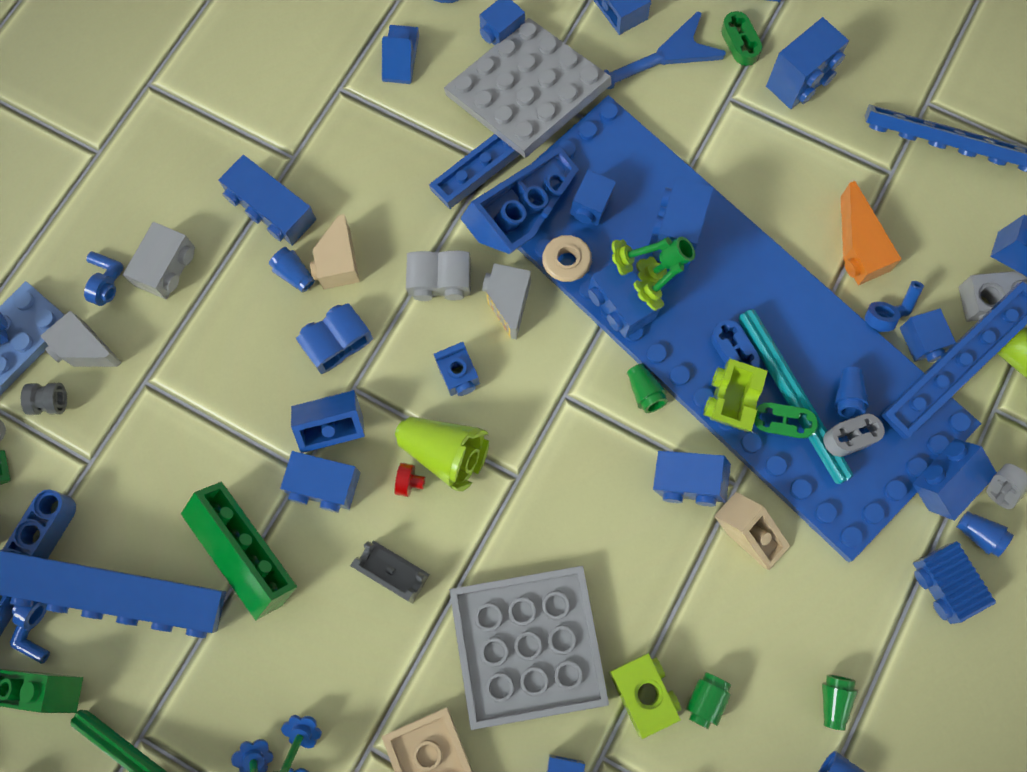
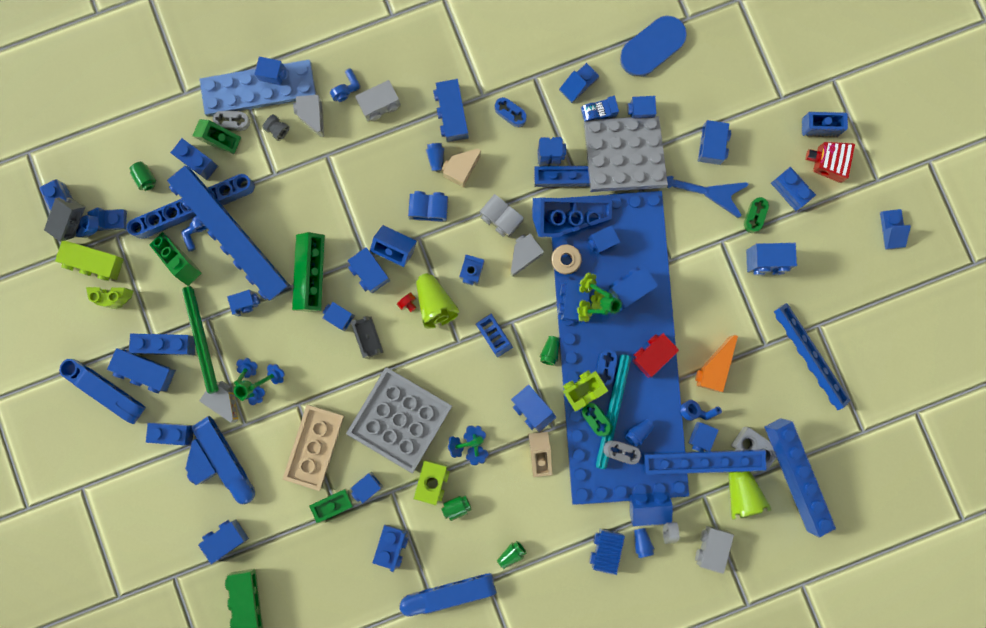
camera: 40 degrees right, 10 degrees up
none -> blue brick [227,290,260,316]
none -> blue brick [323,302,355,331]
none -> blue plant [448,425,488,466]
none -> blue slope [476,314,513,357]
none -> blue beam [495,97,526,127]
none -> blue brick [538,137,566,166]
none -> blue leg [581,95,619,122]
none -> red brick [632,333,679,378]

